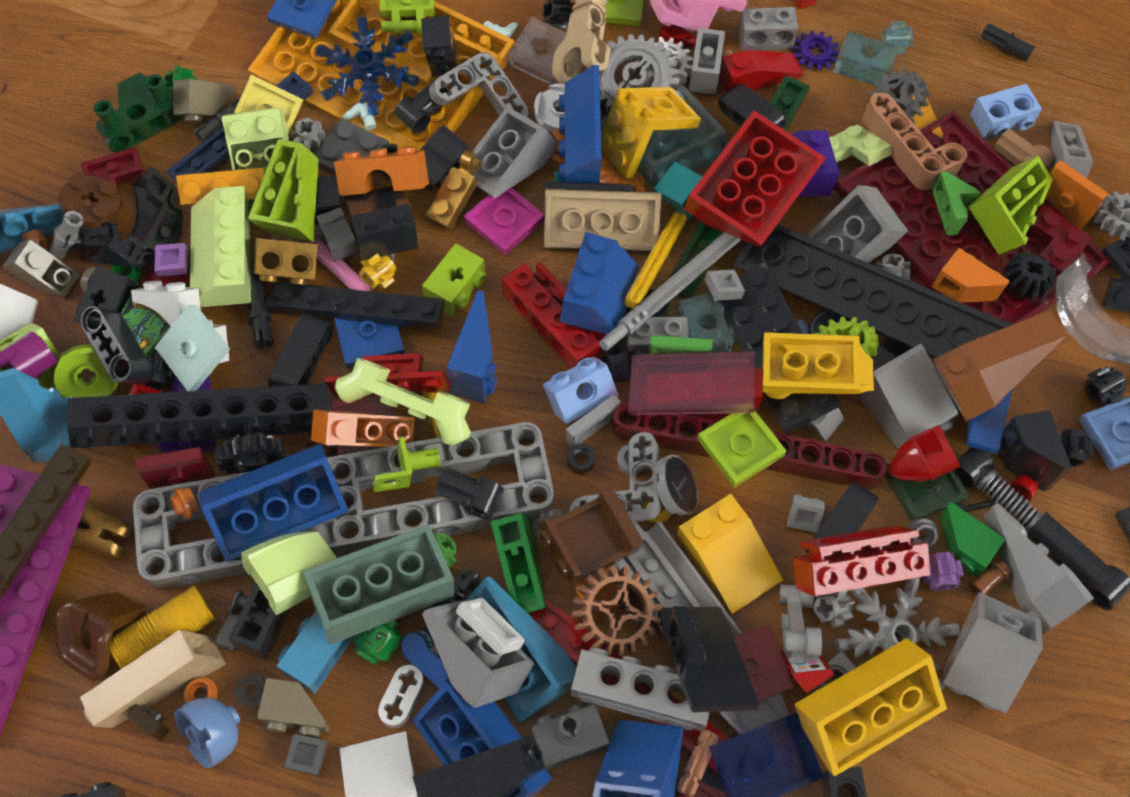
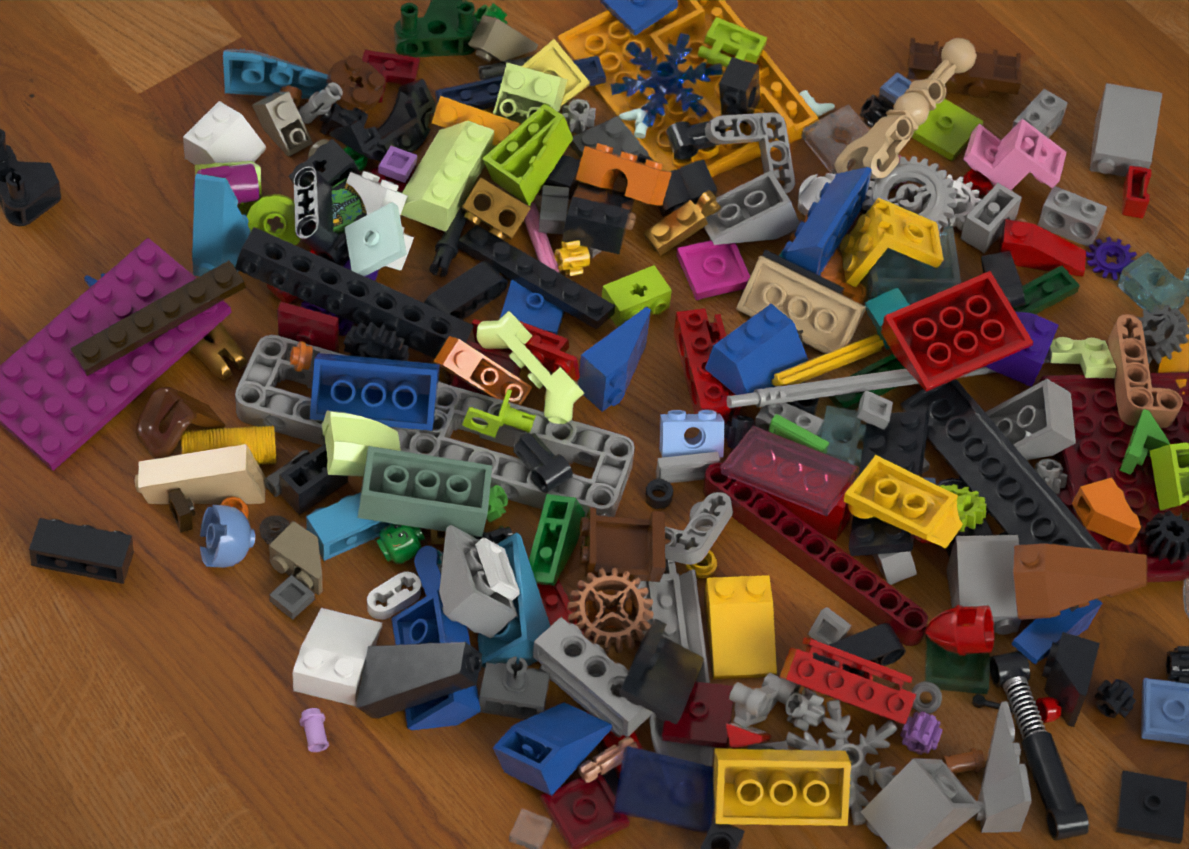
camera: 25 degrees right, 10 degrees down
tile [654,454,698,518] -> none
lime plate [697,403,787,488] -> none
green slope [939,502,1006,578] -> none

